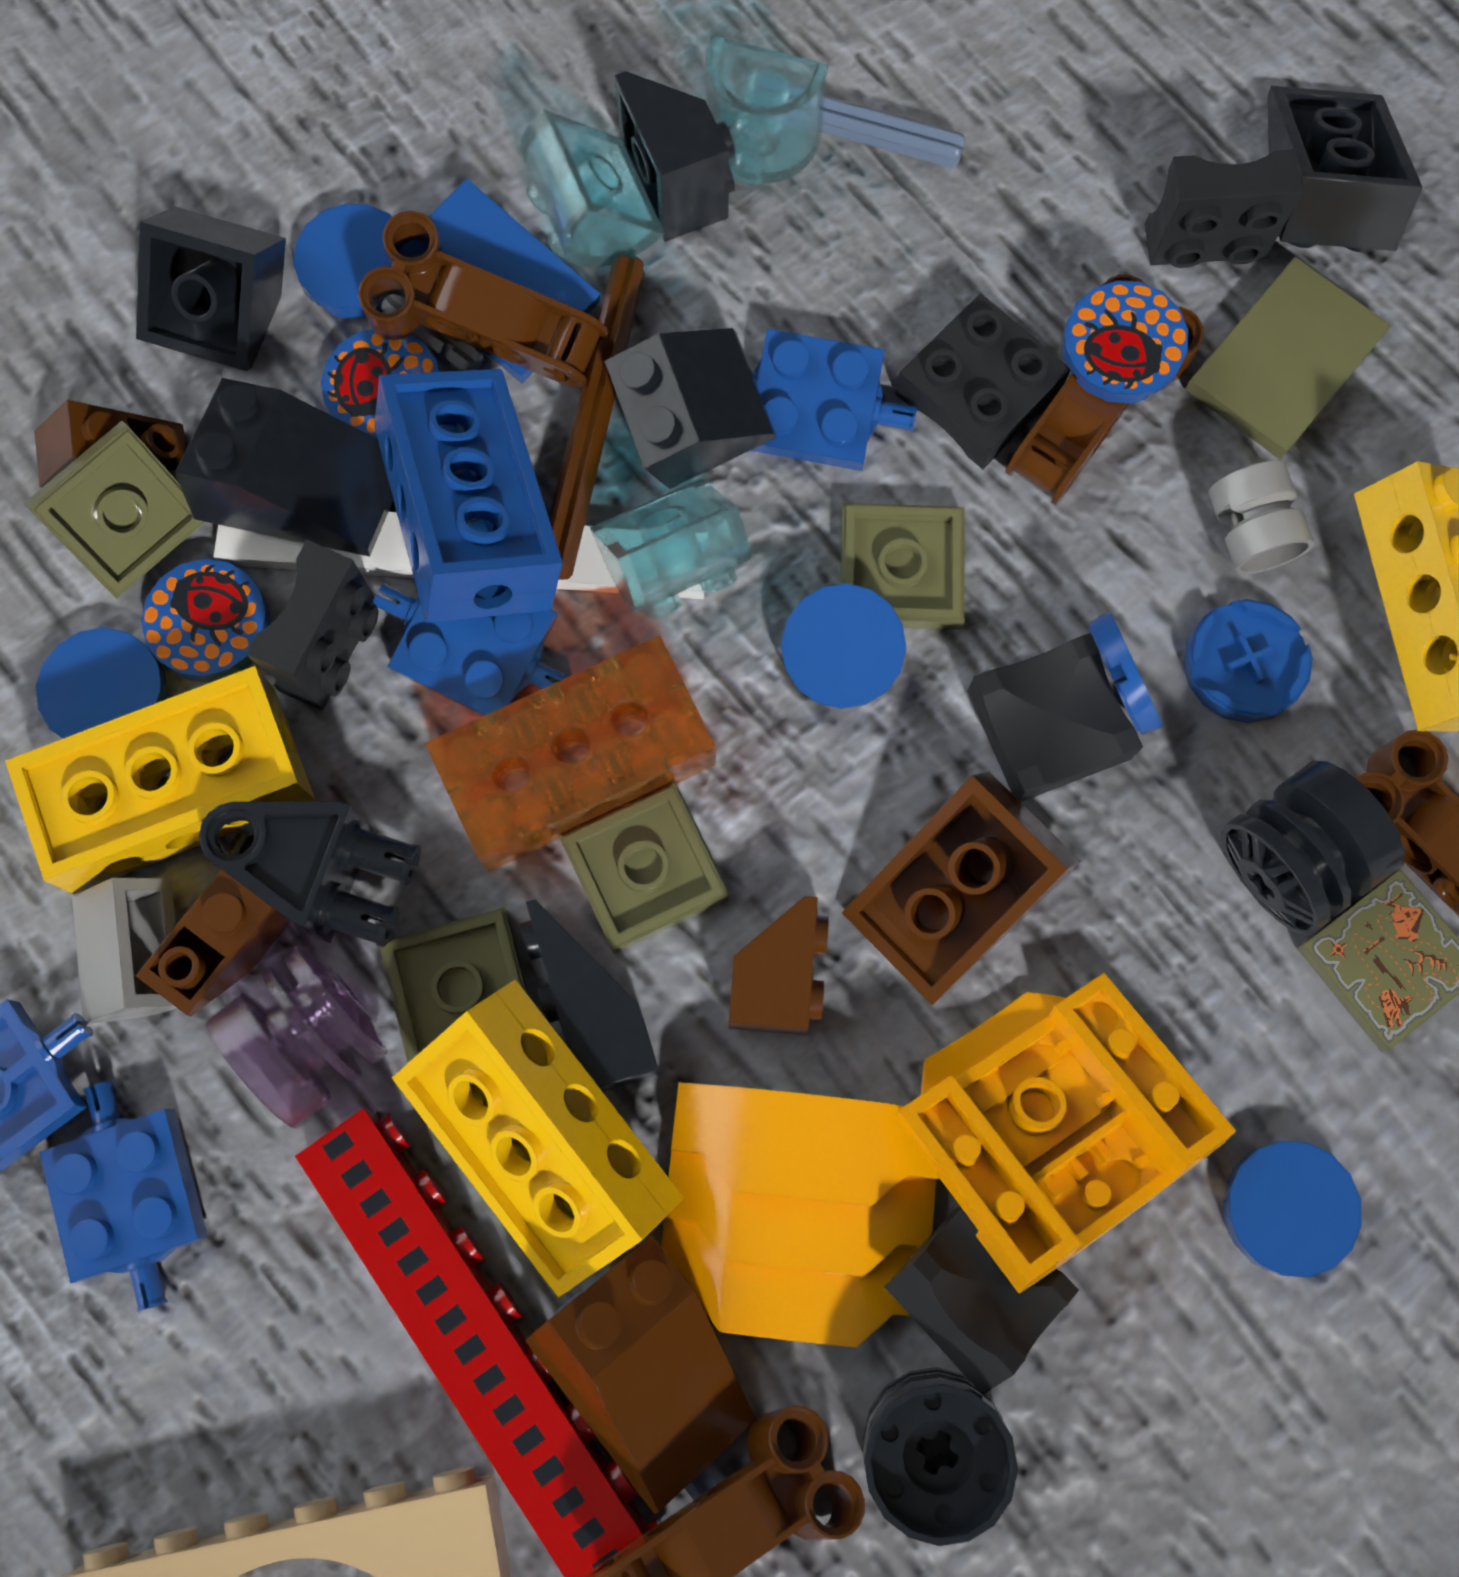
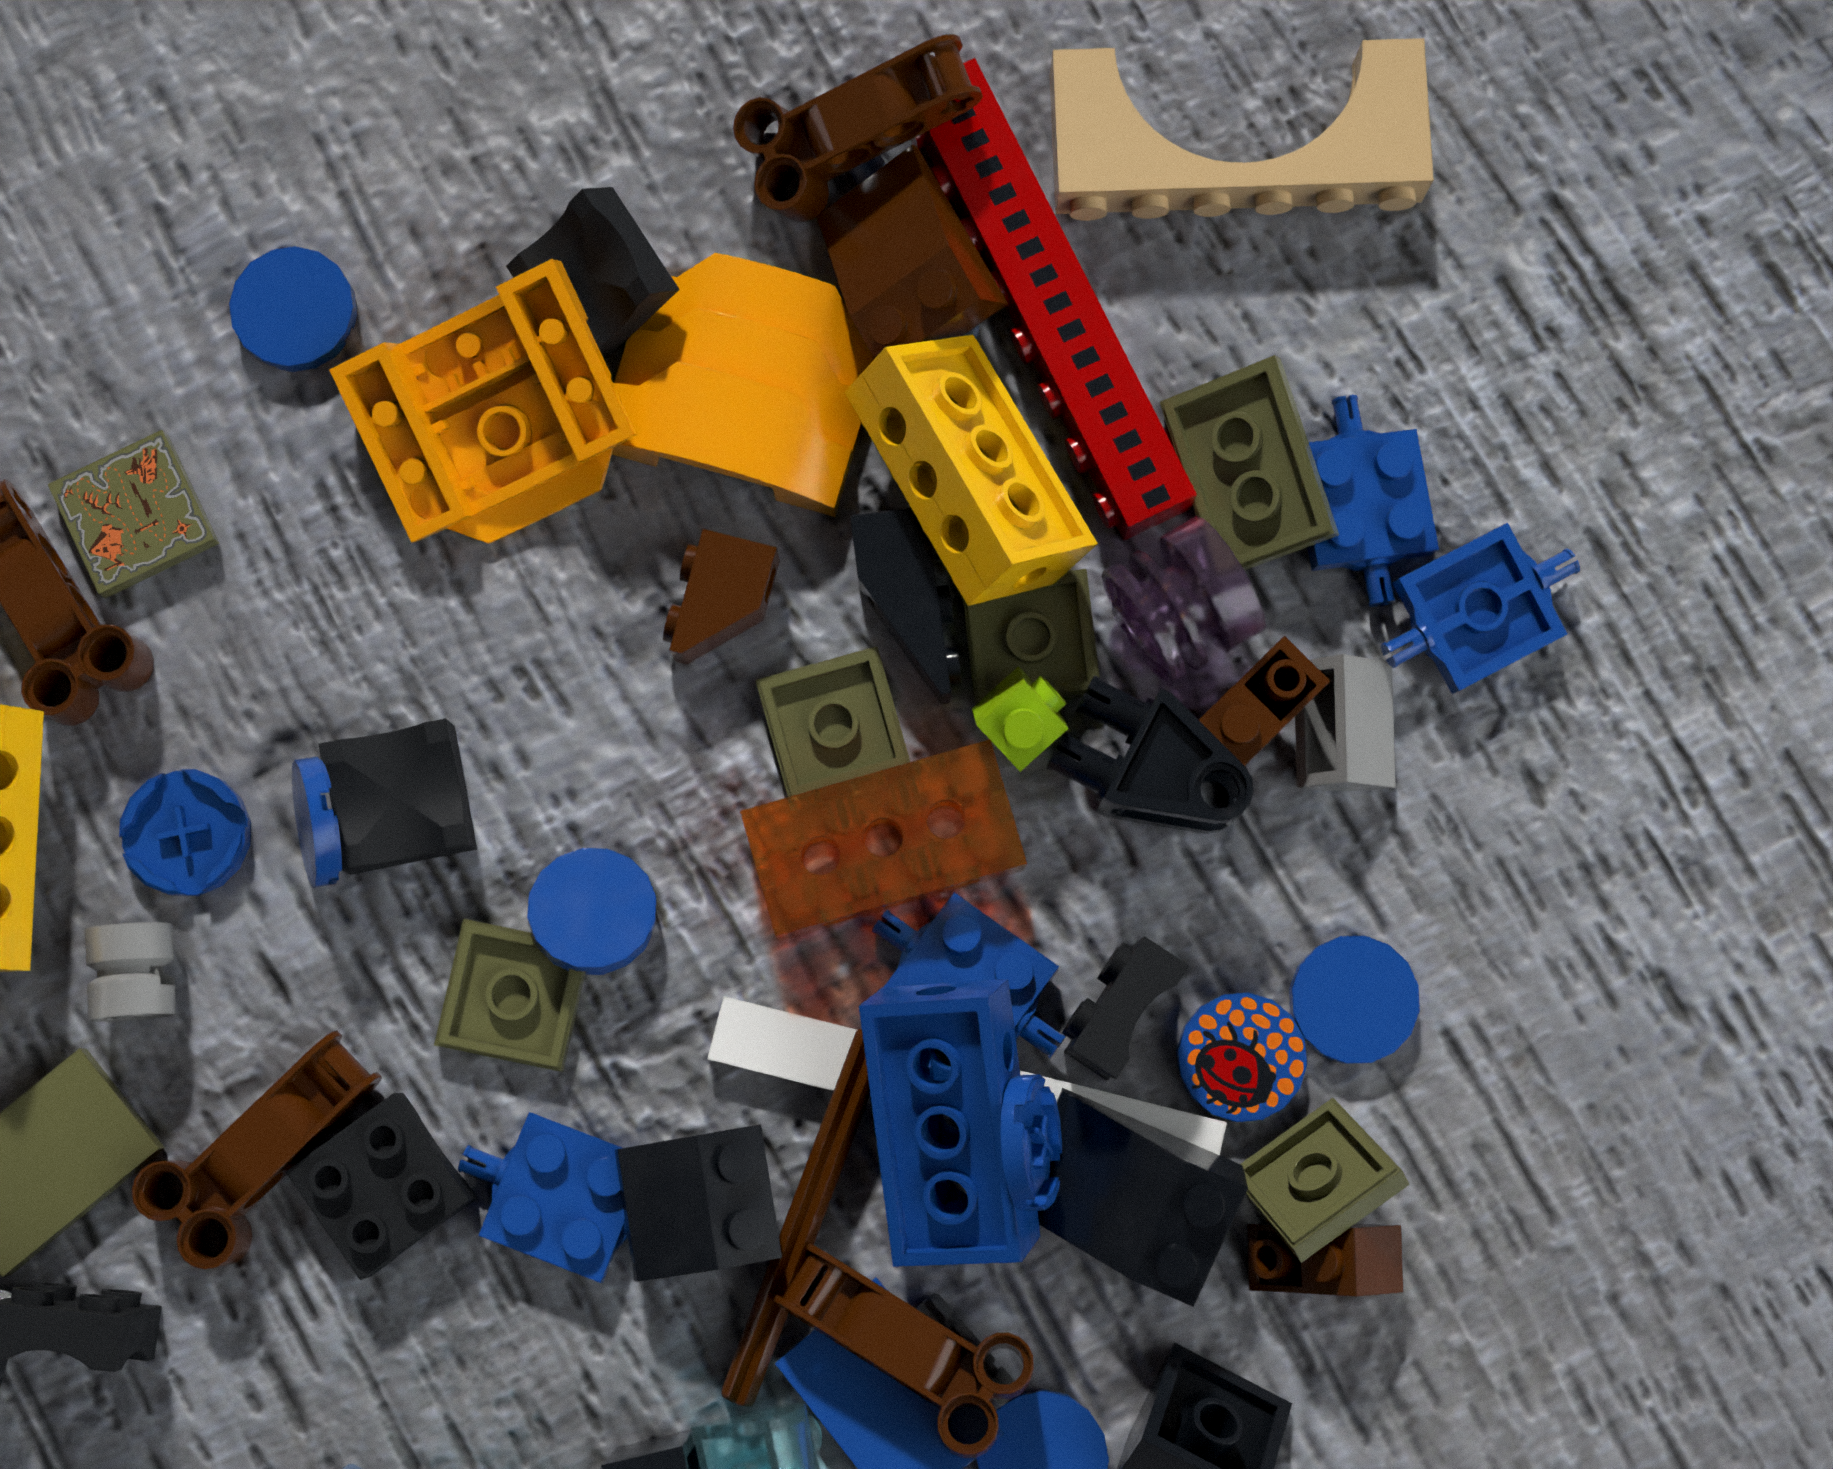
camera: 170 degrees left, 5 degrees up
yellow brick [5,666,315,894] -> none
tile [321,329,440,438] -> none
clear light blue brick [590,478,751,618] -> none
reddish brown slope [842,772,1081,1005] -> none
black wheel [863,1367,1018,1546] -> none
tile [1062,281,1188,404] -> none
black wheel [1221,761,1405,936] -> none
none -> lime brick [972,666,1069,772]
none -> blue tile [1000,1074,1062,1211]
none -> olive tile [1160,355,1339,579]

